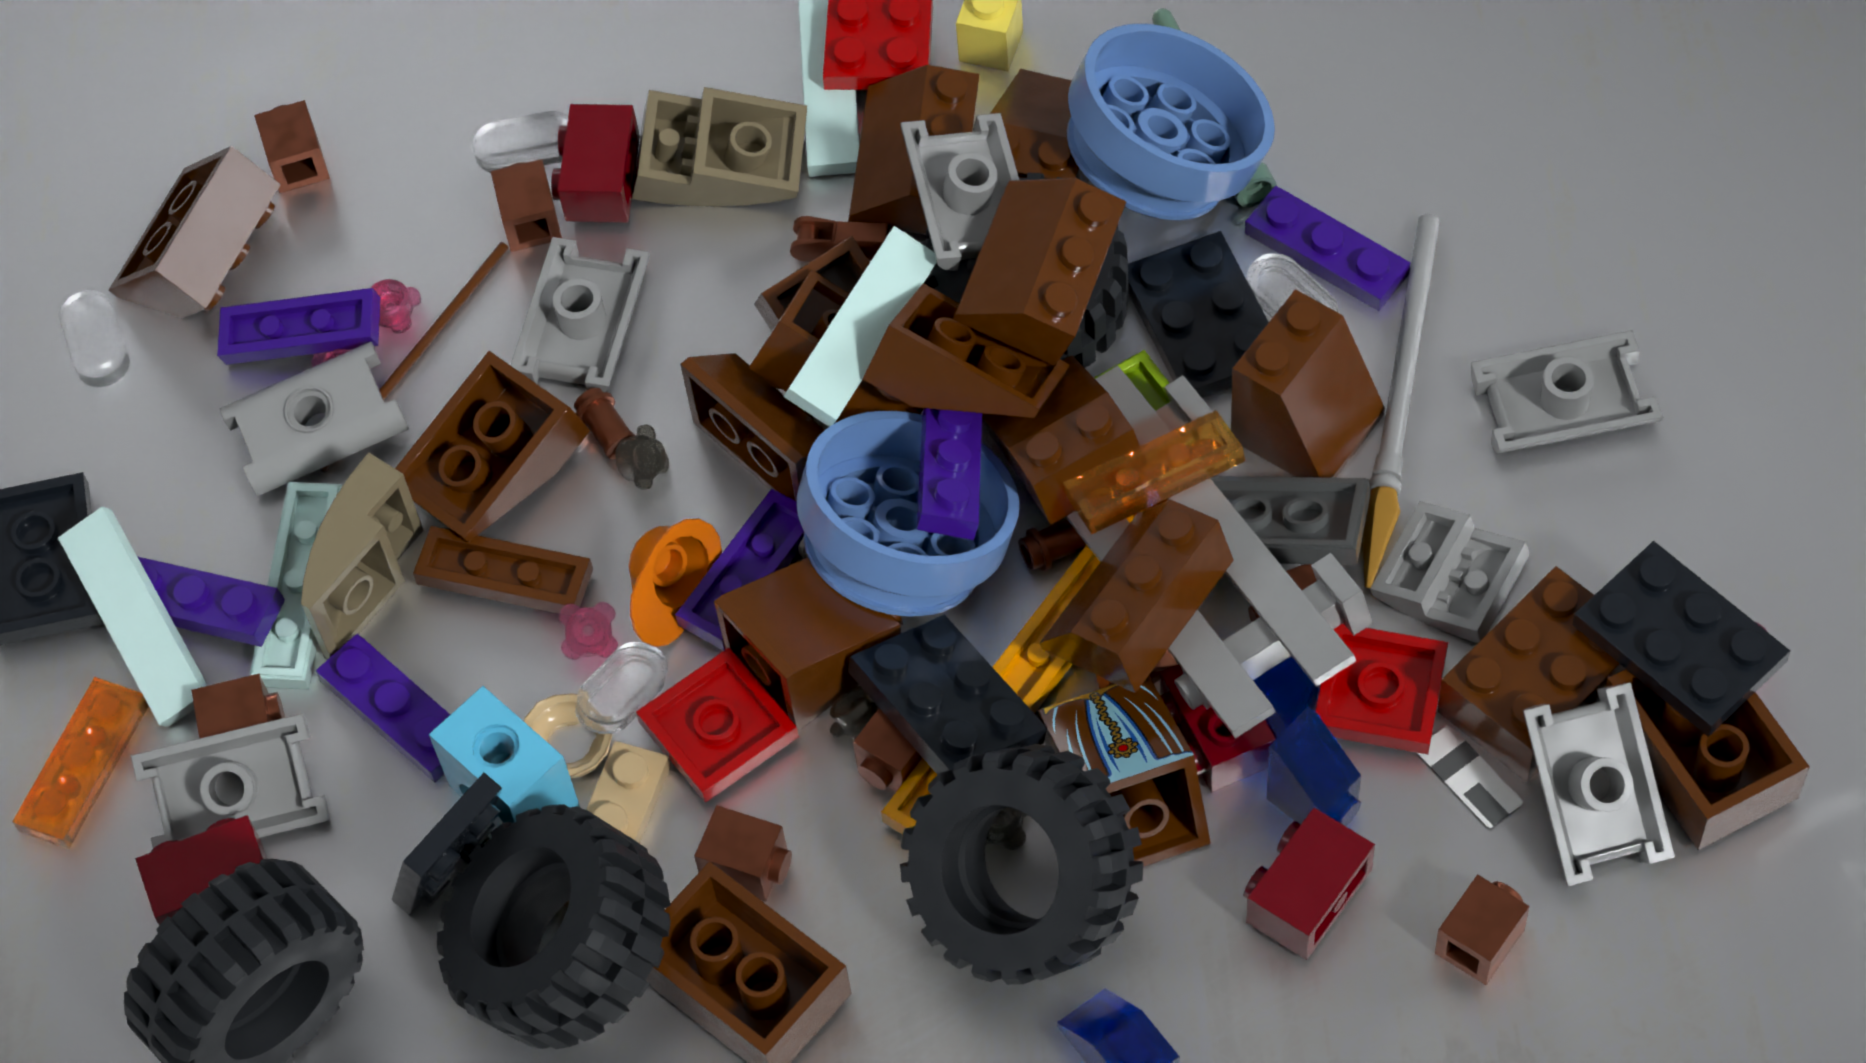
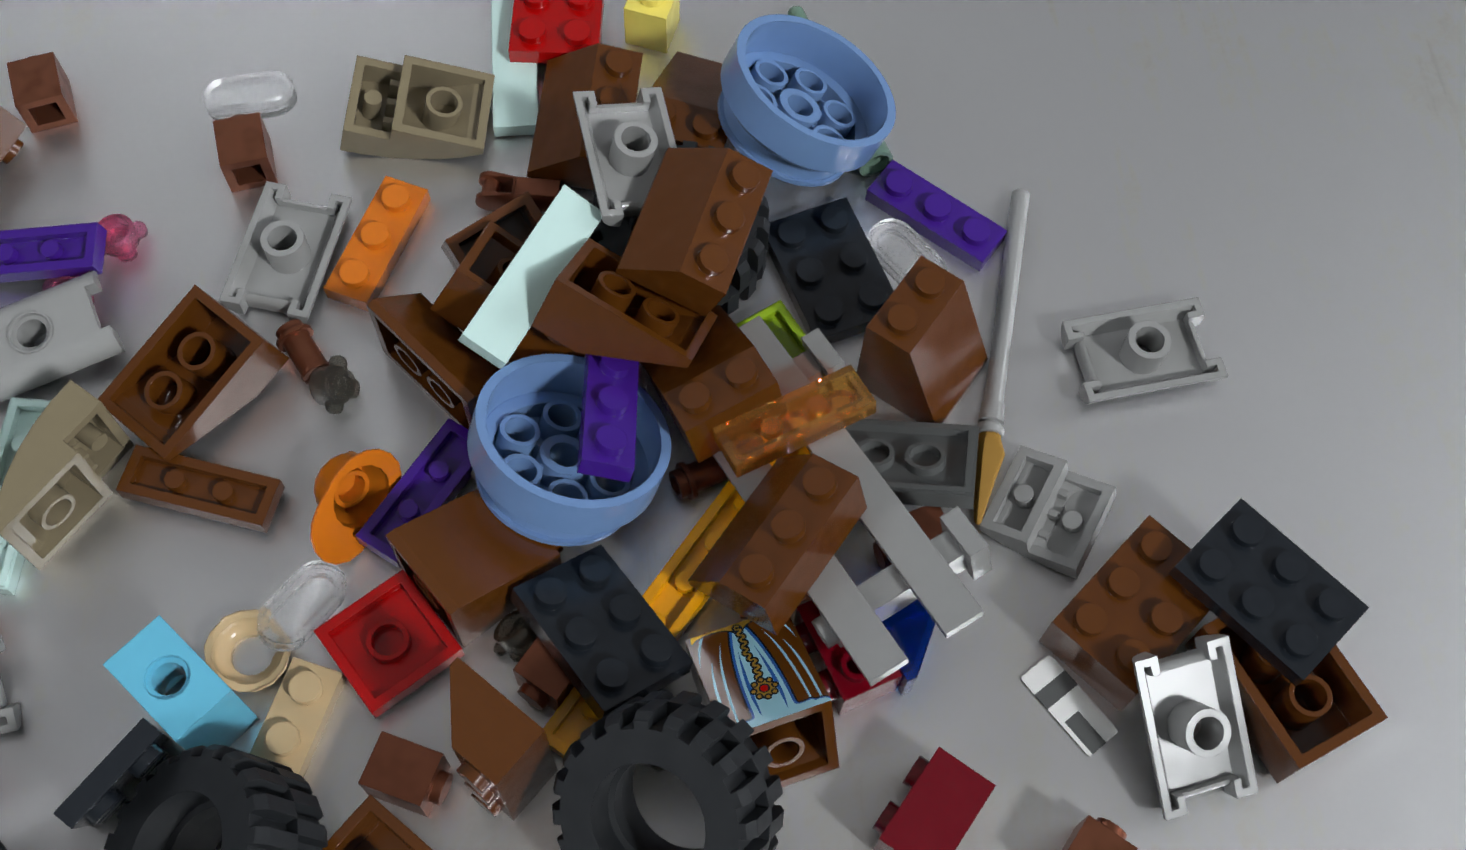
camera: 10 degrees left, 5 degrees up
dark purple plate [316,633,451,783] -> none
reddish brown axle [319,242,509,473] -> none
dark red brick [551,104,640,223] -> none
clear pink plate [559,602,618,660] -> none
clear blue slope [1266,707,1362,826] -> none
red plate [1312,624,1448,755] -> none
none -> orange plate [323,176,431,312]
none -> reddish brown slope [449,657,558,821]

